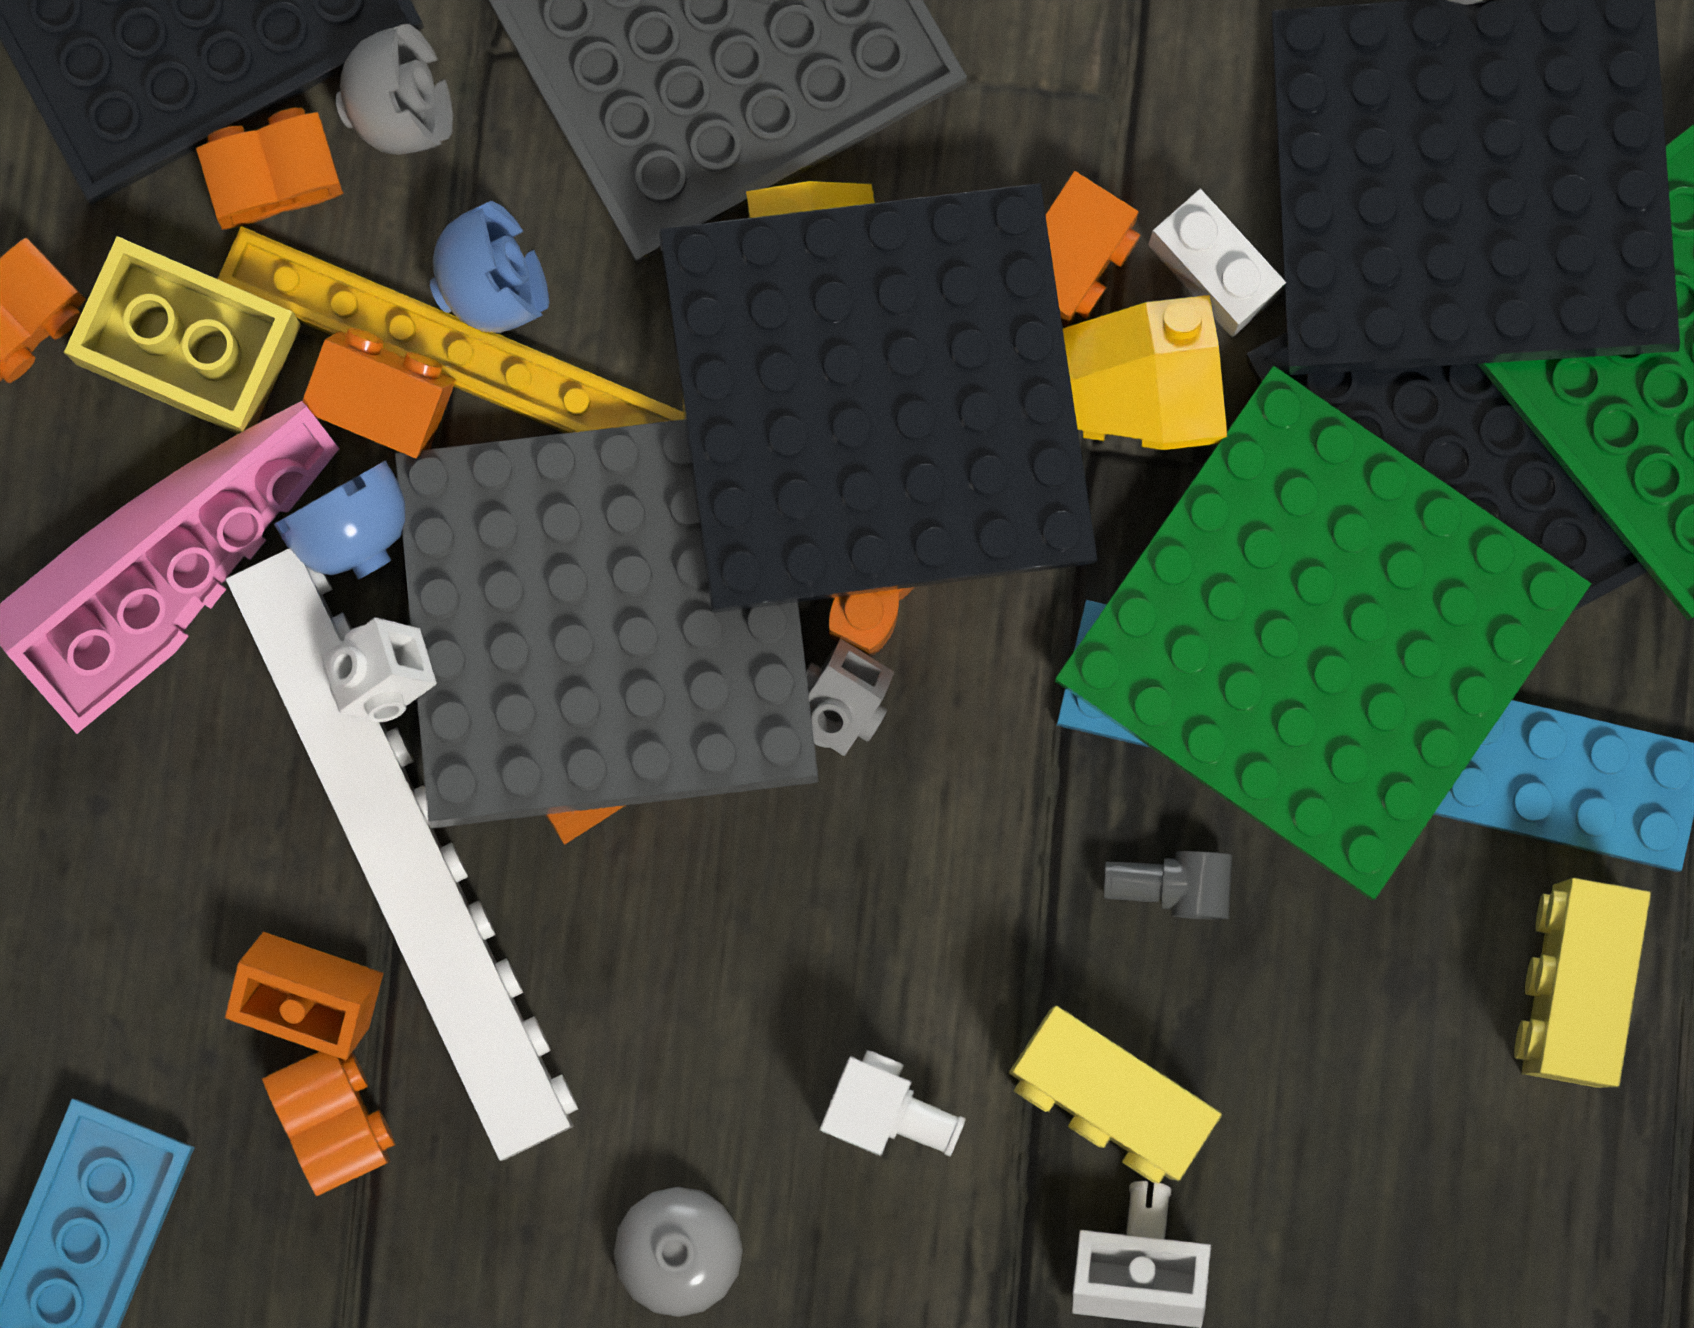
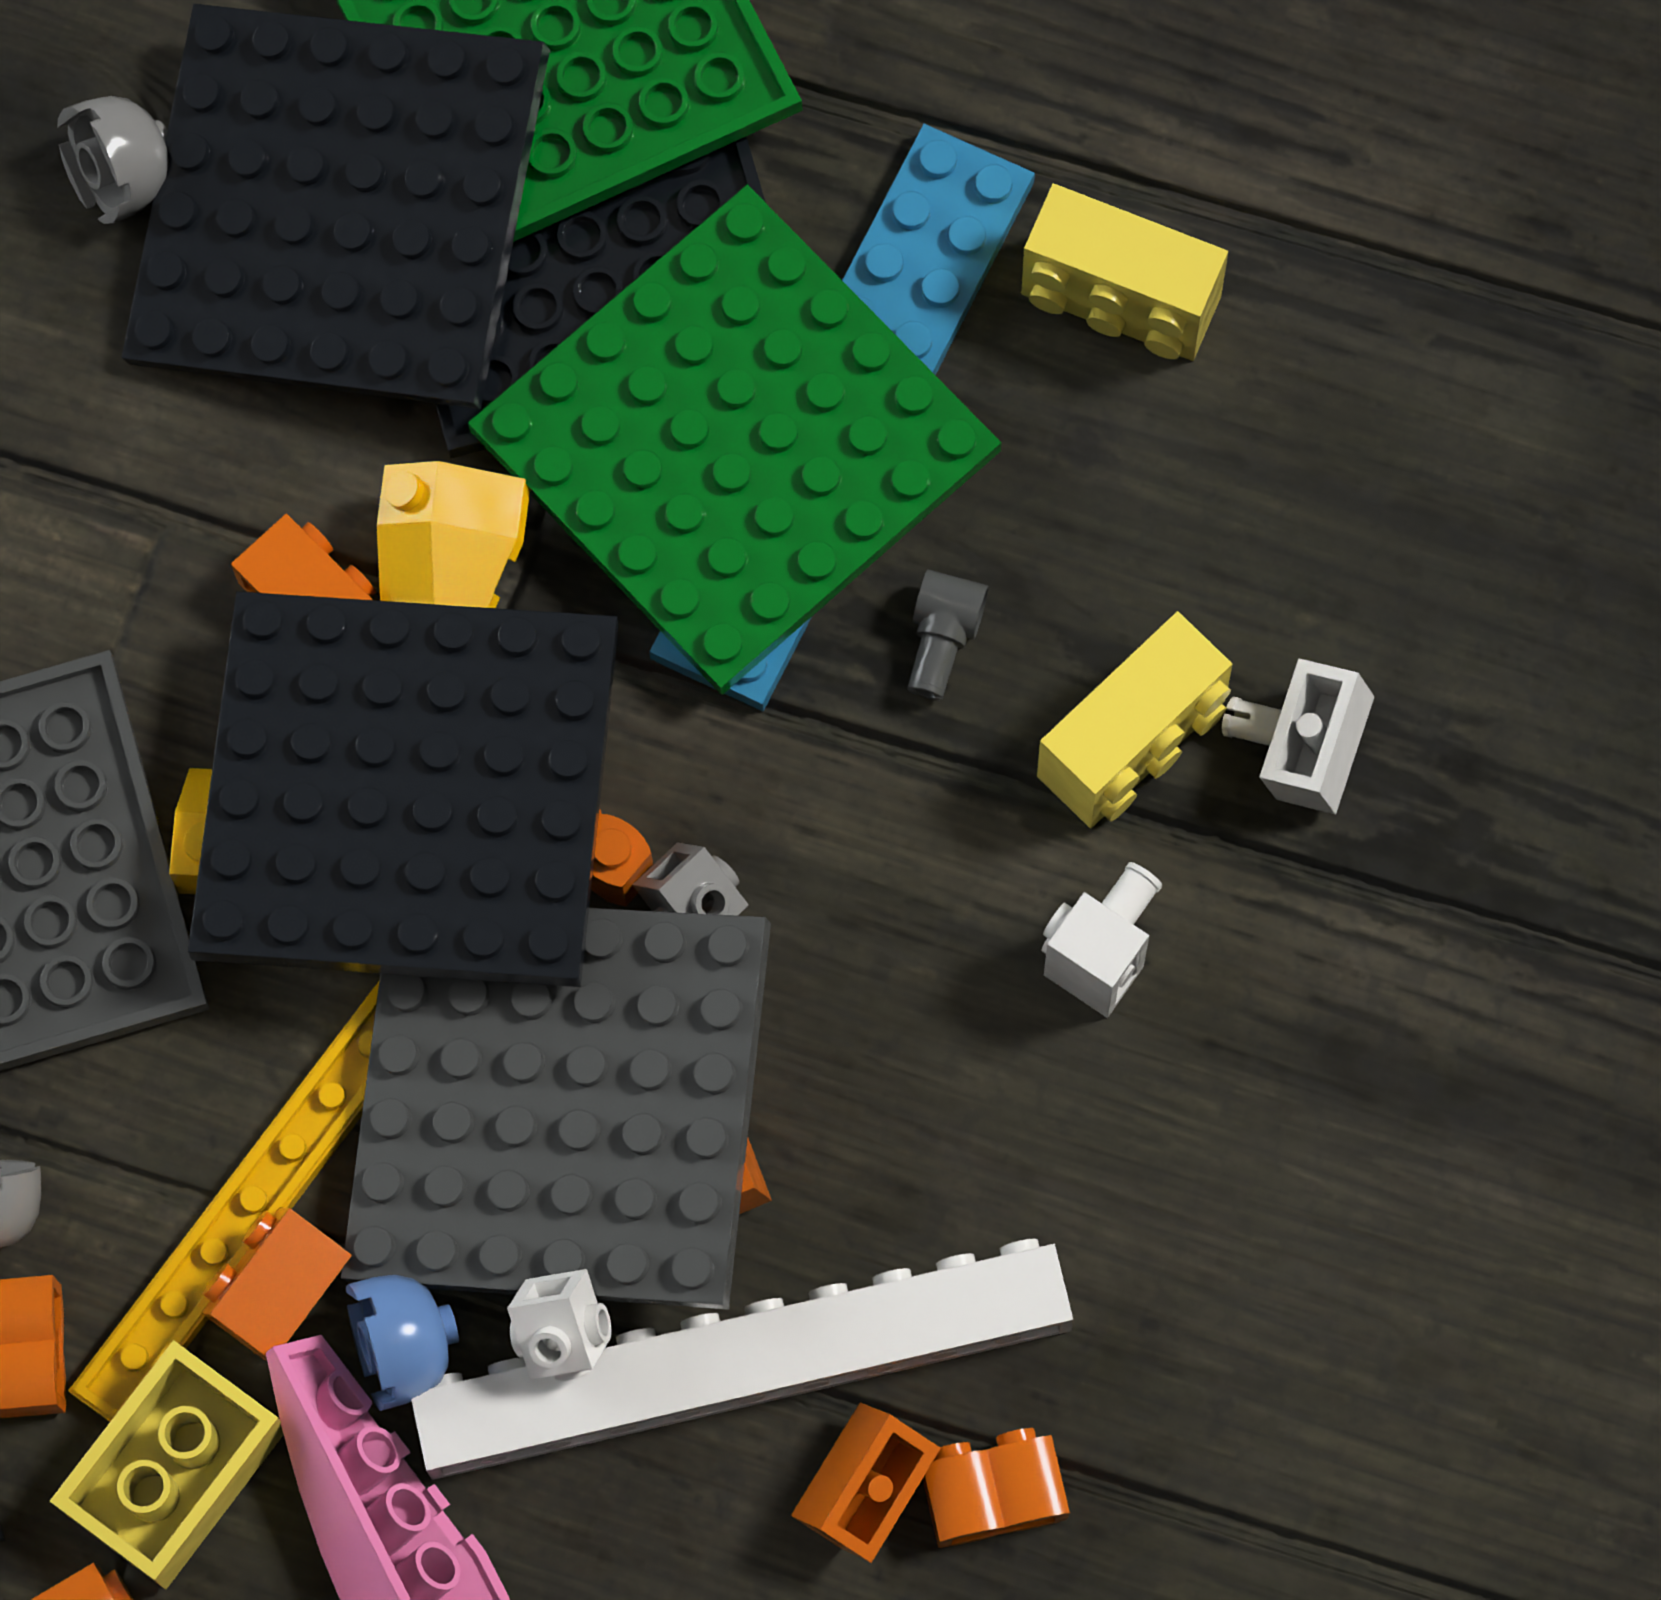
camera: 75 degrees left, 10 degrees down
medium blue cylinder [430,201,549,333] -> none
light grey cylinder [613,1187,743,1317] -> none
white brick [1148,188,1286,338] -> none

